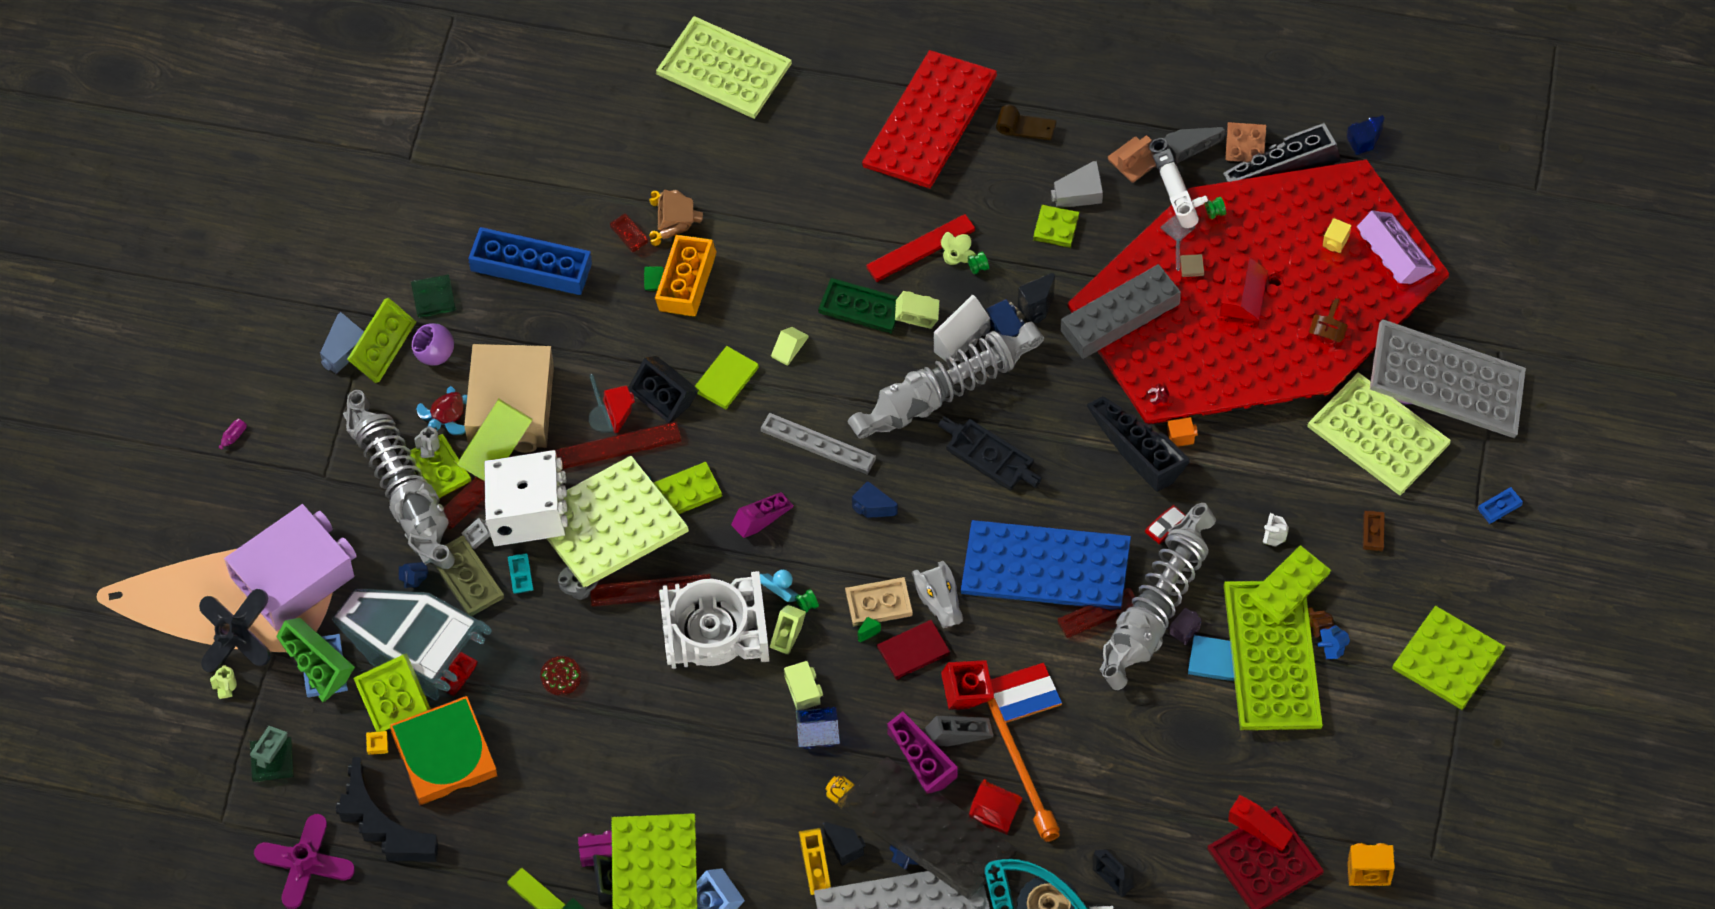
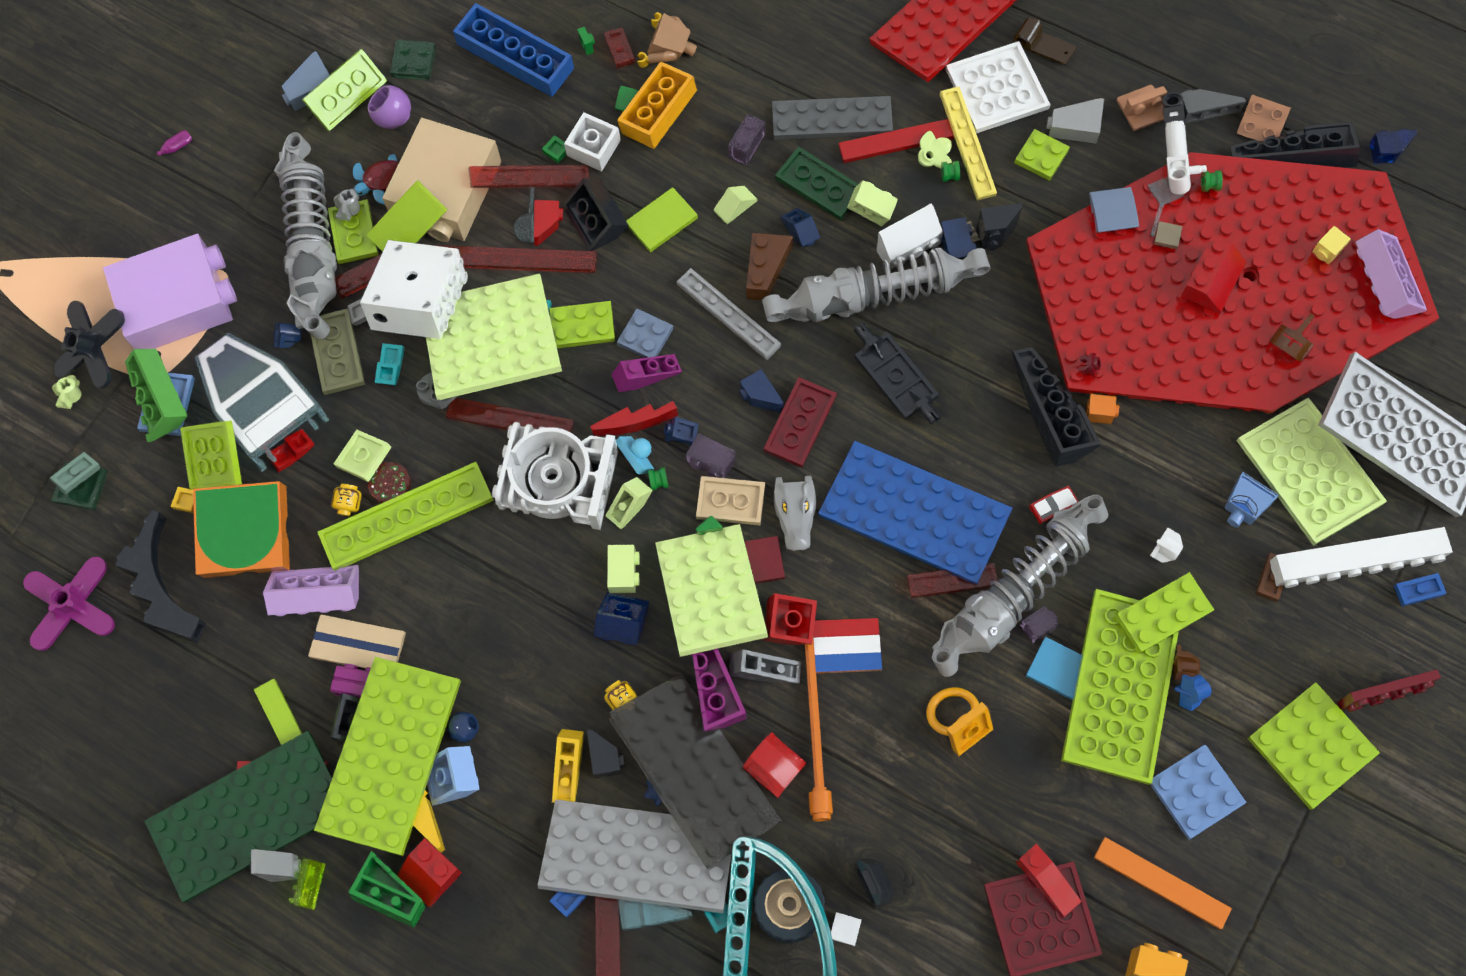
camera: 20 degrees right, 10 degrees up
dark grey brick [1061,264,1181,359] -> none
none -> lavender slope [263,565,359,616]
none -> tan tile [308,615,406,669]
none -> lime plate [318,462,494,571]
none -> yellow head [331,484,362,516]
none -> yellowish green plate [334,430,391,482]
none -> dark blue piece [447,711,479,743]
none -> clear red tile [468,165,589,188]
none -> green plate [542,135,566,163]
none -> white brick [564,112,621,172]
none -> green plate [577,26,595,55]
none -> red slope [590,401,678,437]
none -> sand blue plate [617,309,673,358]
none -> yellowish green plate [656,524,768,657]
none -> dark blue bracket [663,417,699,445]
none -> clear purple brick [686,433,737,478]
none -> clear purple brick [728,114,765,165]
none -> reddish brown wedge [746,233,793,300]
none -> dark red plate [764,377,837,468]
none -> dark grey plate [772,96,893,140]
none -> dark blue slope [780,208,820,247]
none -> light orange tile [926,687,994,756]
none -> light yellow tile [940,86,997,201]
none -> white plate [946,41,1050,133]
none -> sand blue slope [1089,187,1139,233]
none -> orange tile [1094,837,1232,930]
none -> medium blue plate [1150,745,1247,840]
none -> medium blue torso [1225,472,1278,528]
none -> white brick [1270,527,1453,588]
none -> dark red plate [1337,669,1441,712]

